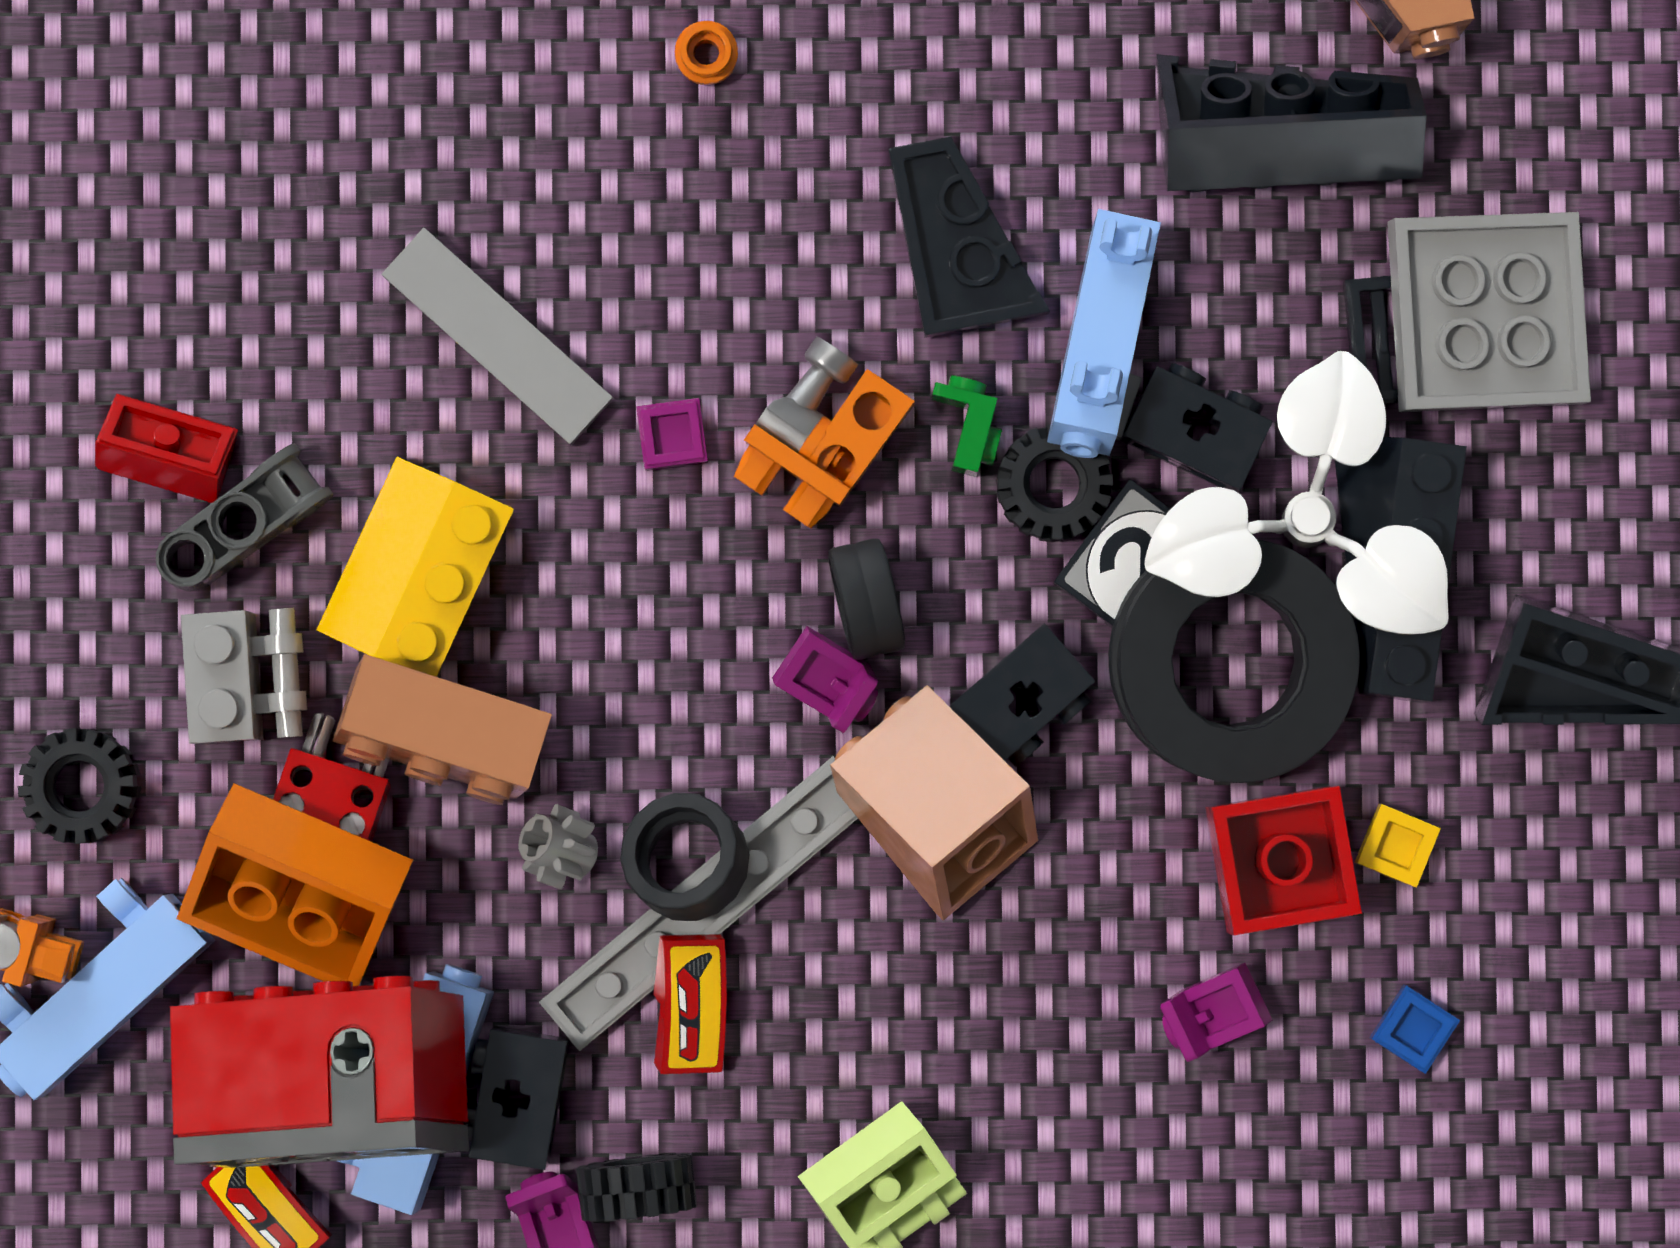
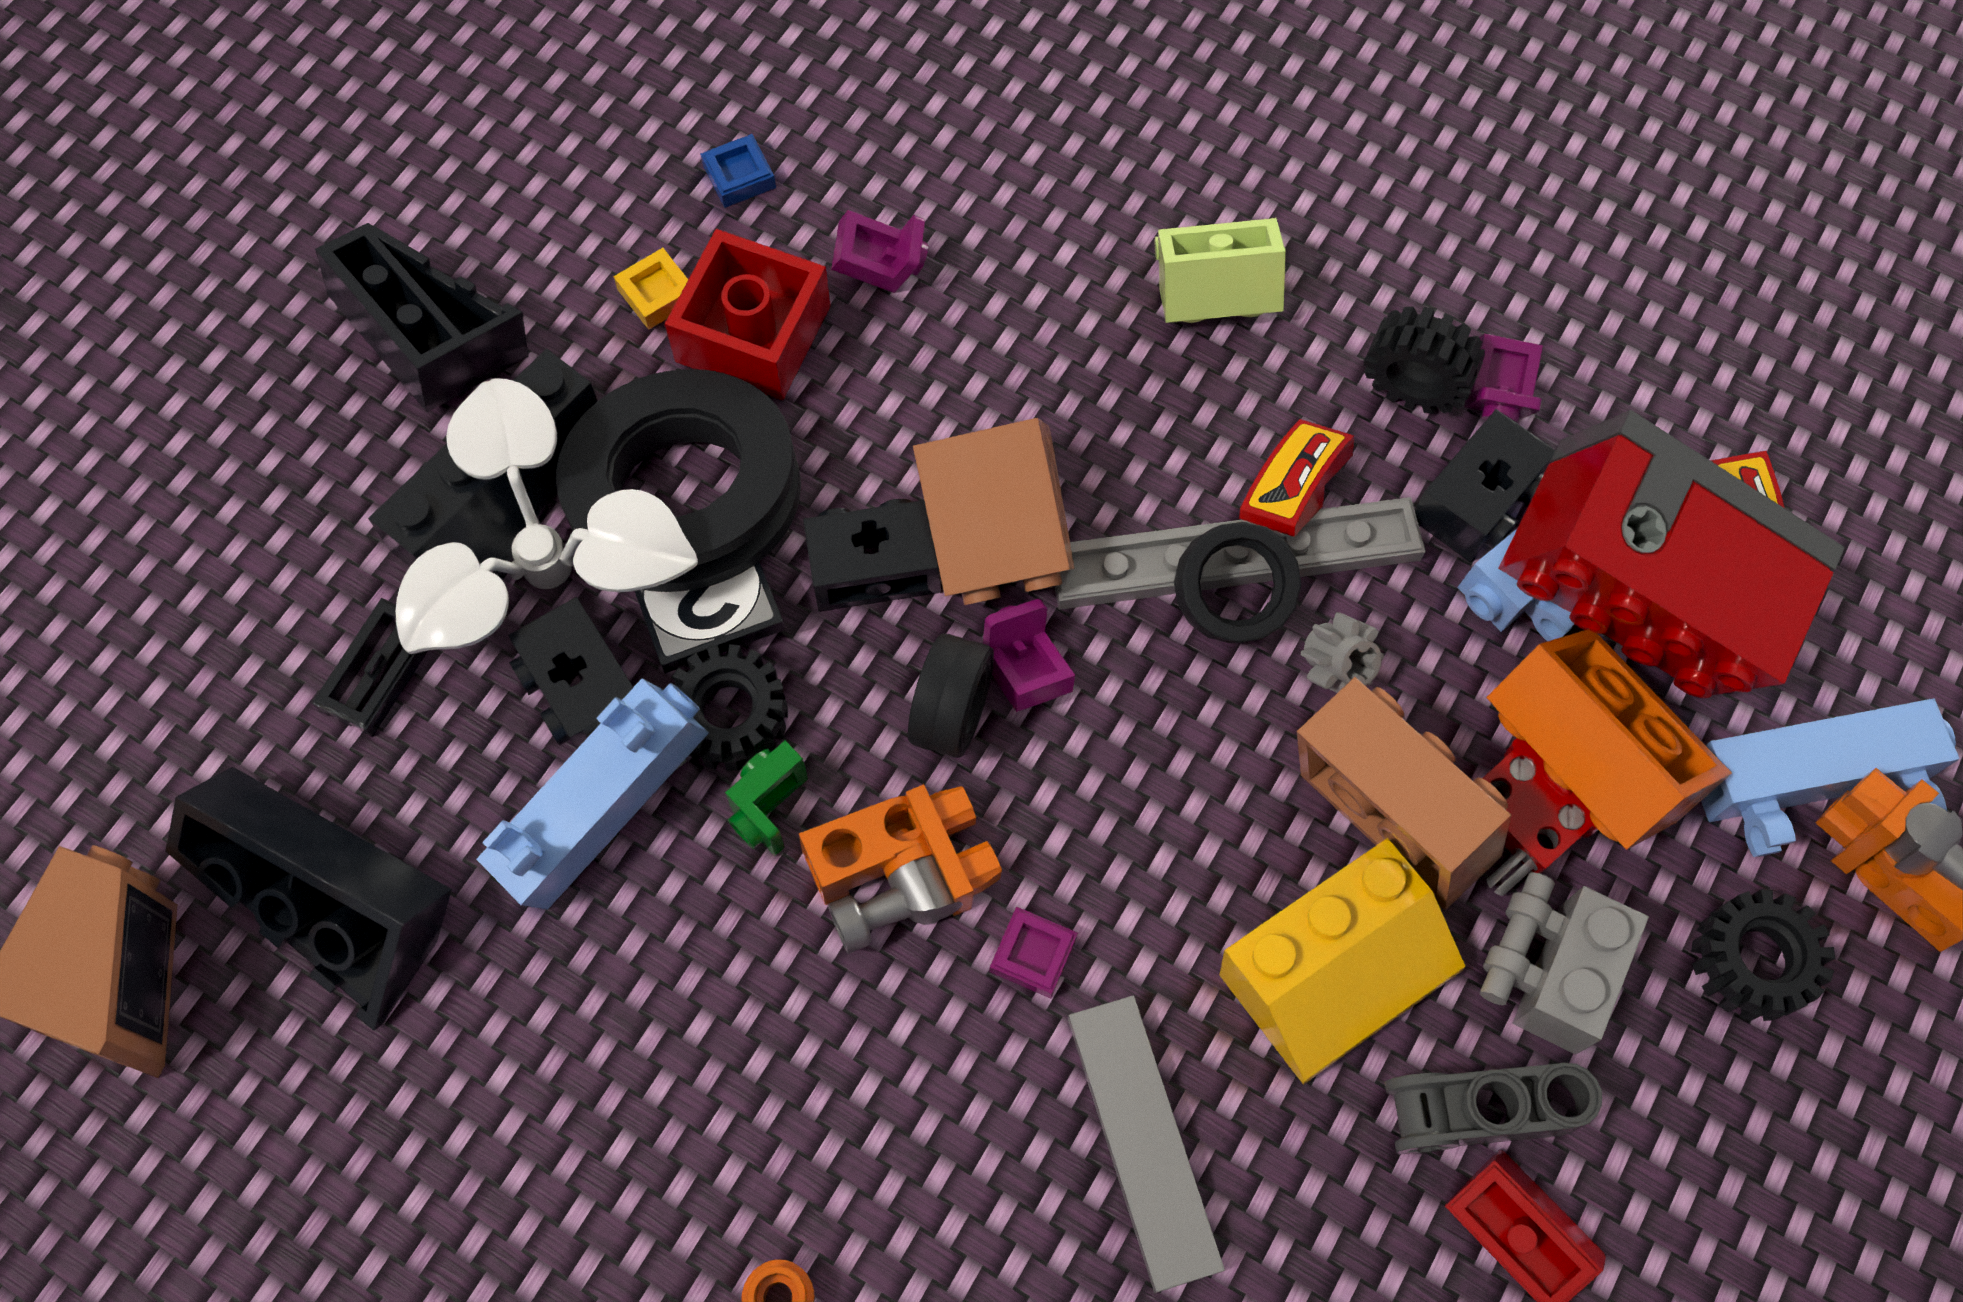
camera: 145 degrees left, 20 degrees down
black wing [888,136,1050,338] -> none
light grey plate [1387,212,1591,412] -> none

